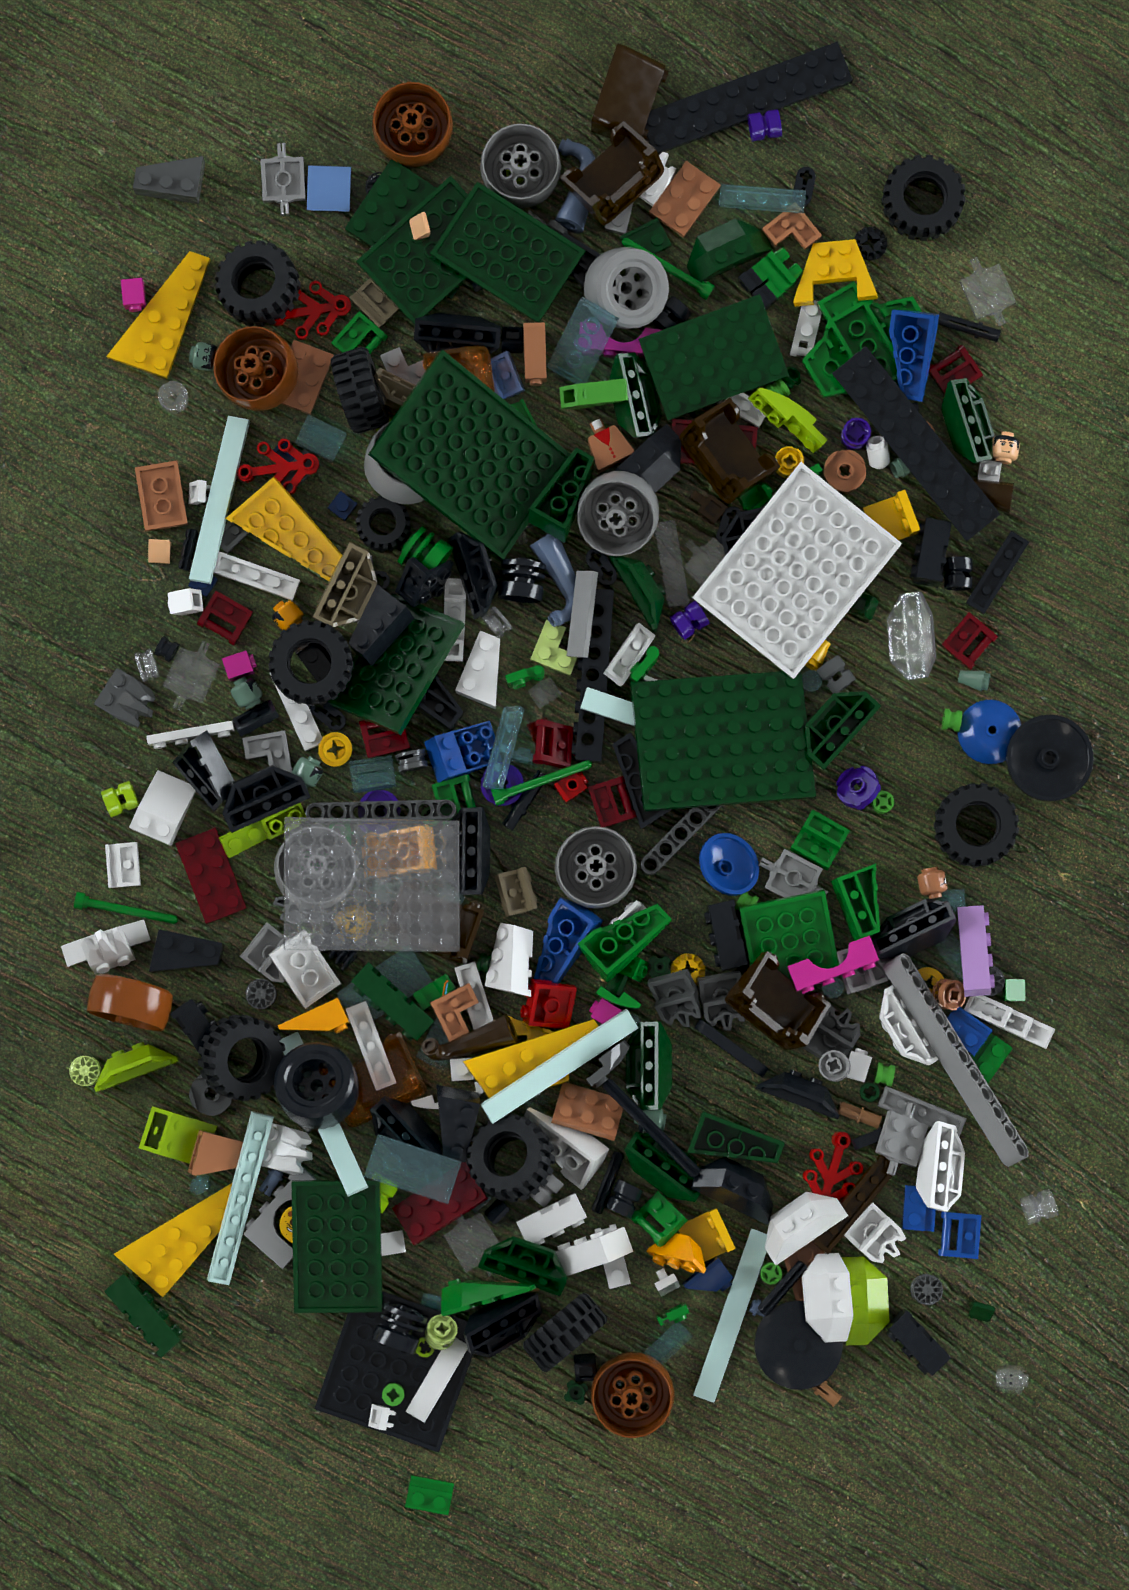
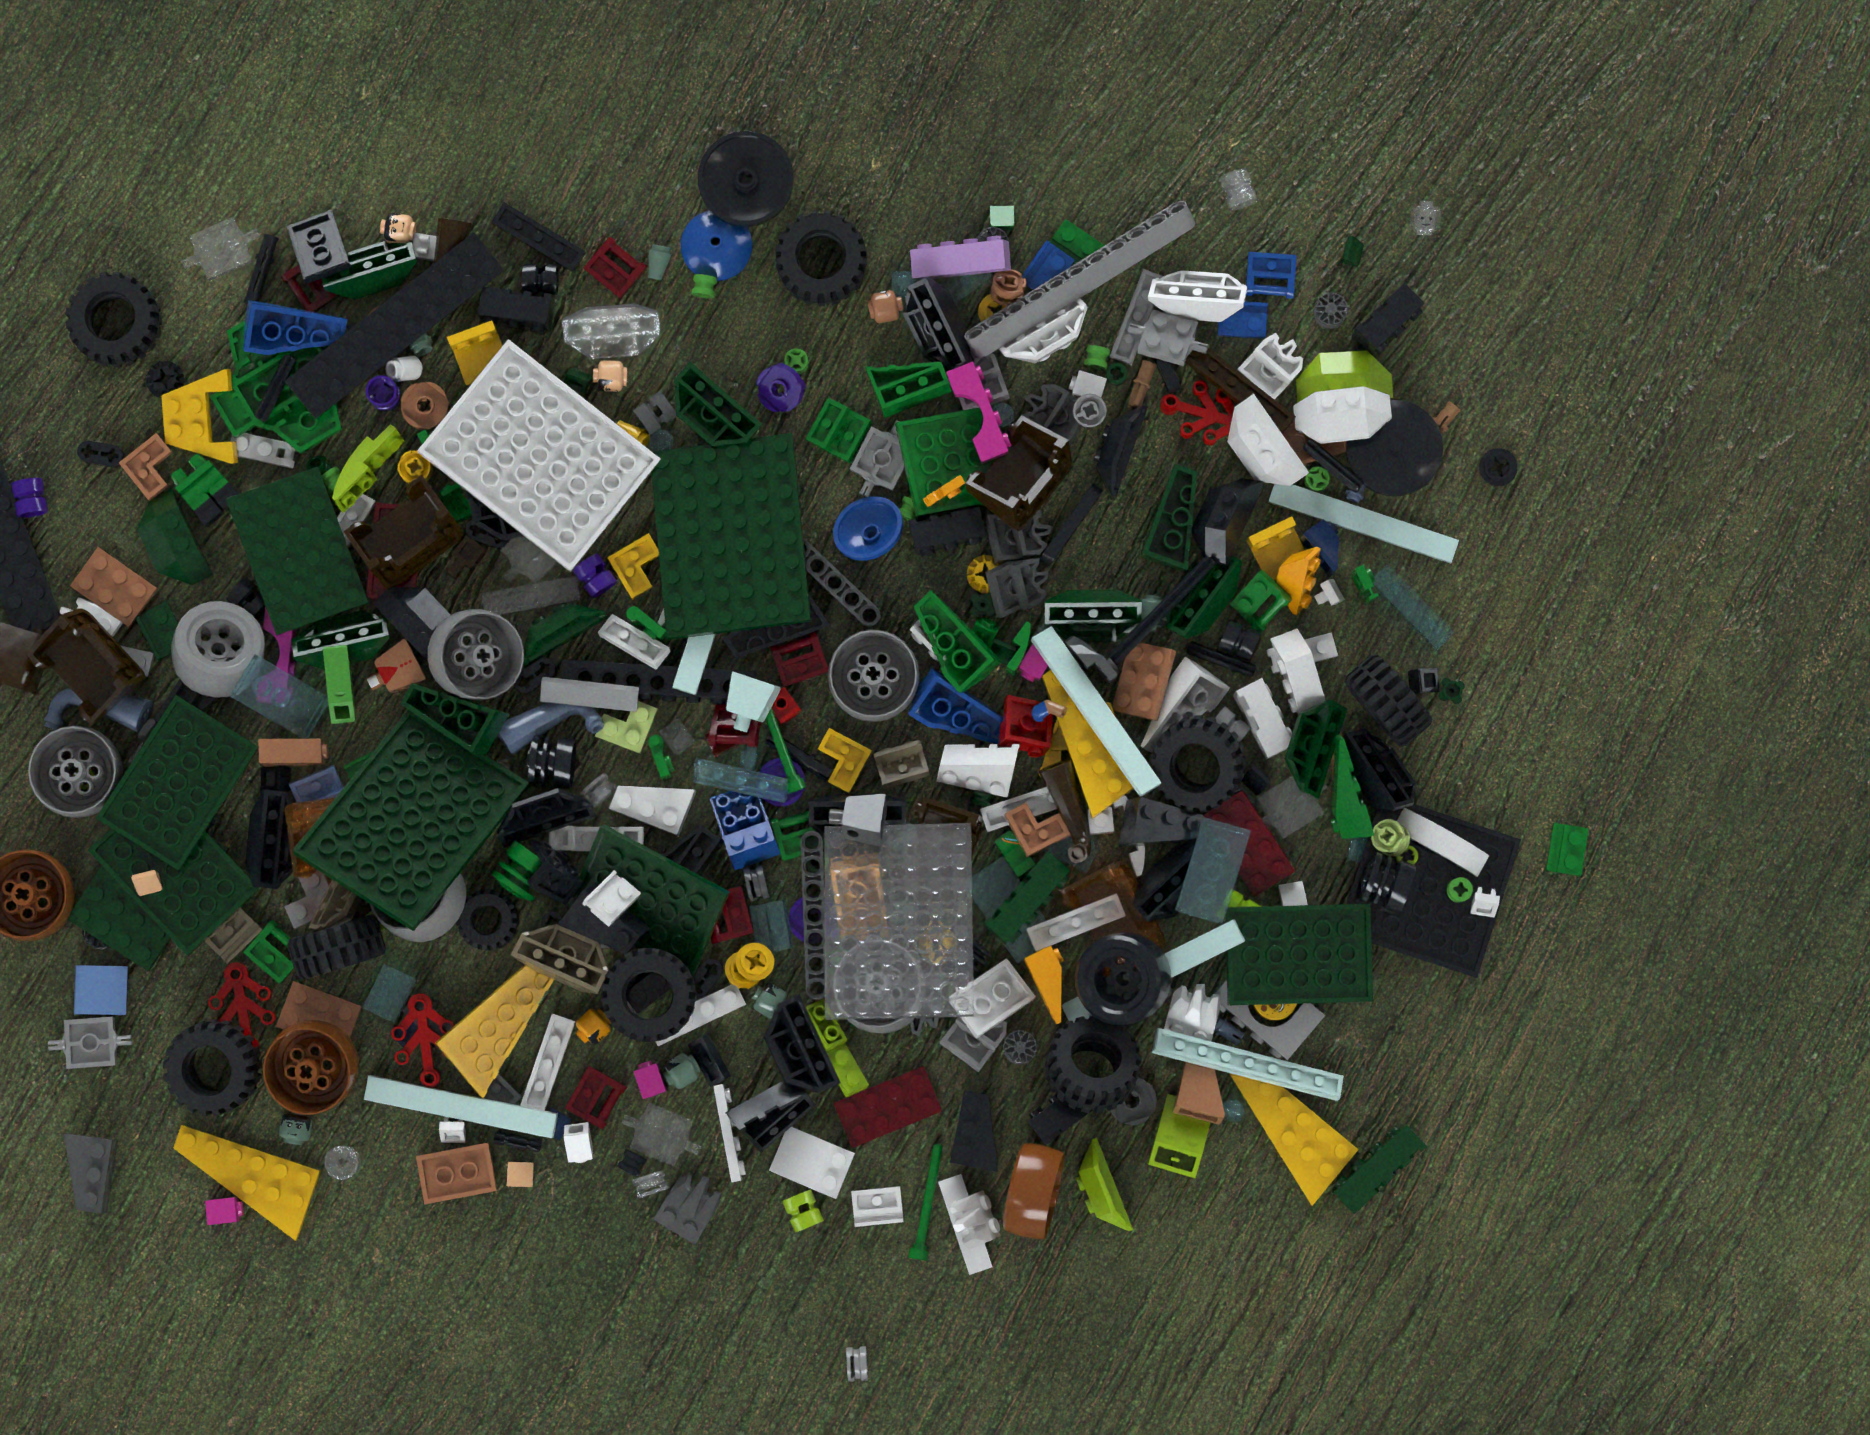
camera: 85 degrees left, 0 degrees up
yellowish green wheel [69,1056,102,1086] -> none
light grey plate [242,730,292,773] -> none
dark blue plate [327,491,358,522] -> none
dark orange wheel [591,1352,675,1438] -> none
green piece [622,238,715,300] -> none
clear light blue tile [719,184,806,213] -> none
white slope [964,995,1055,1049] -> none
none -> black axle [254,354,296,422]
none -> tile [287,210,351,284]
none -> white plate [582,870,641,927]
none -> light nougat head [593,360,627,392]
none -> yellow plate [607,533,659,600]
none -> light aqua torso [726,672,781,733]
none -> yellow gear [735,943,774,982]
none -> yellow plate [818,728,872,793]
none -> torso [829,794,887,846]
none -> light orange plate [922,475,965,507]
none -> arm [1031,700,1067,722]
none -> black gear [1479,448,1518,487]

